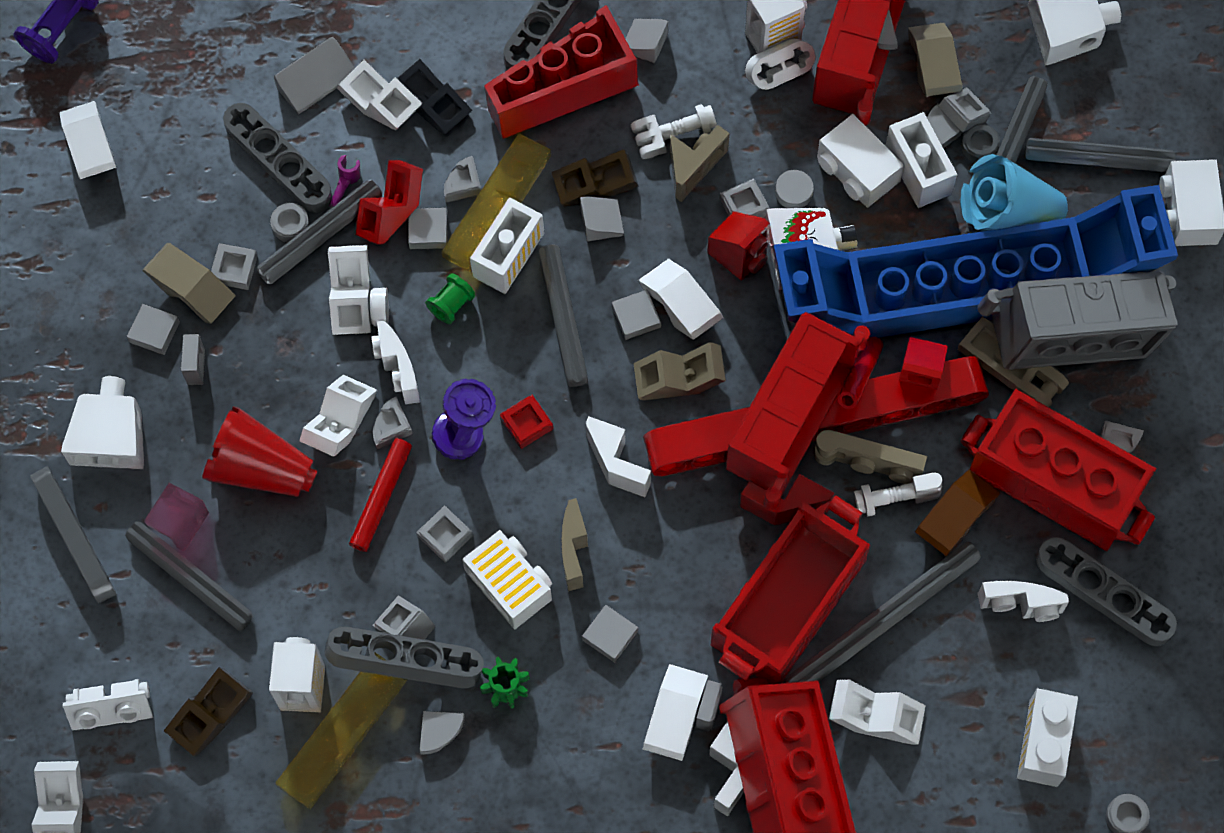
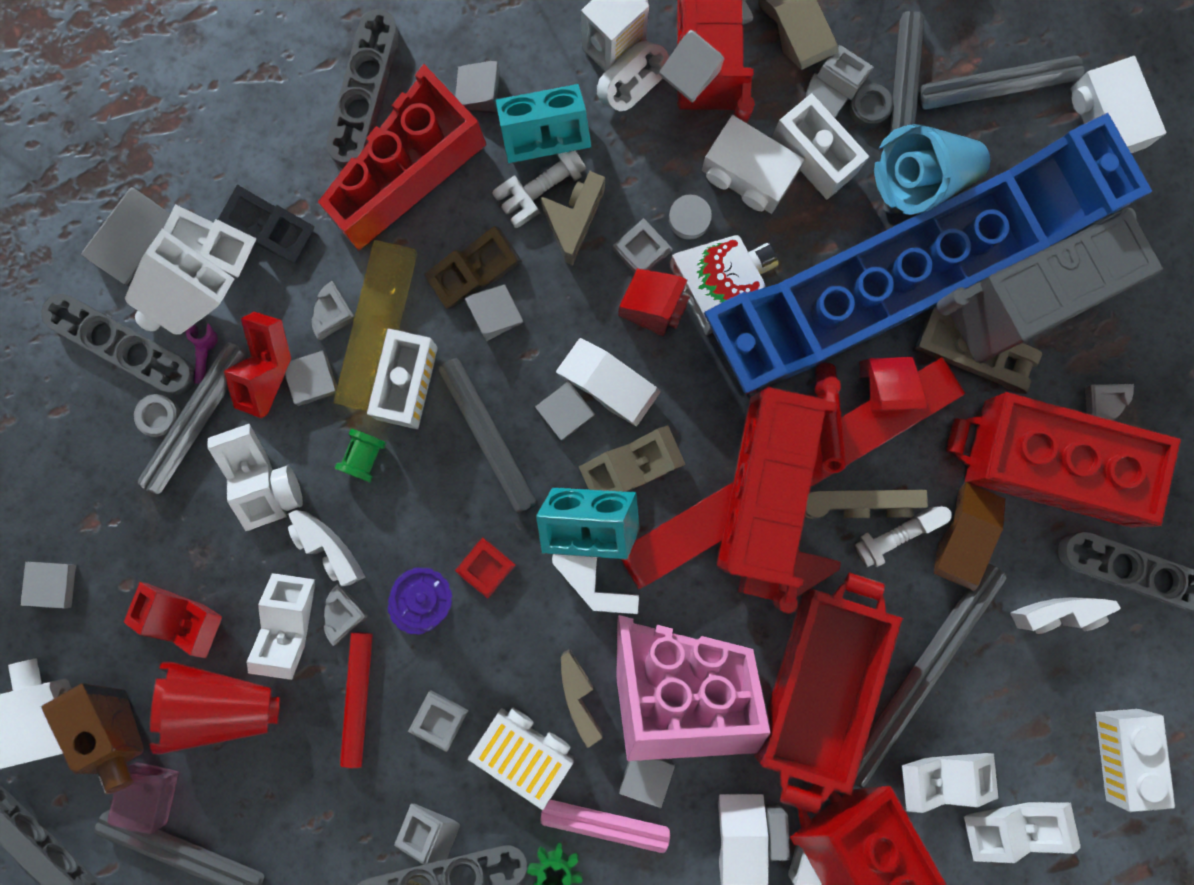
camera: 20 degrees left, 15 degrees up
dark tan slope [142,243,236,324] -> none
light grey tile [181,334,205,385] -> none
light grey tile [211,243,258,290] -> none
none -> reddish brown torso [41,683,144,795]
none -> red slope [124,582,222,658]
none -> white torso [125,229,235,335]
none -> teal brick [496,84,591,163]
none -> teal brick [536,487,640,559]
none -> bright pink axle [540,800,670,853]
none -> bright pink wedge [616,615,770,761]
none -> light grey slope [659,30,724,102]
none -> white slope [964,802,1081,863]

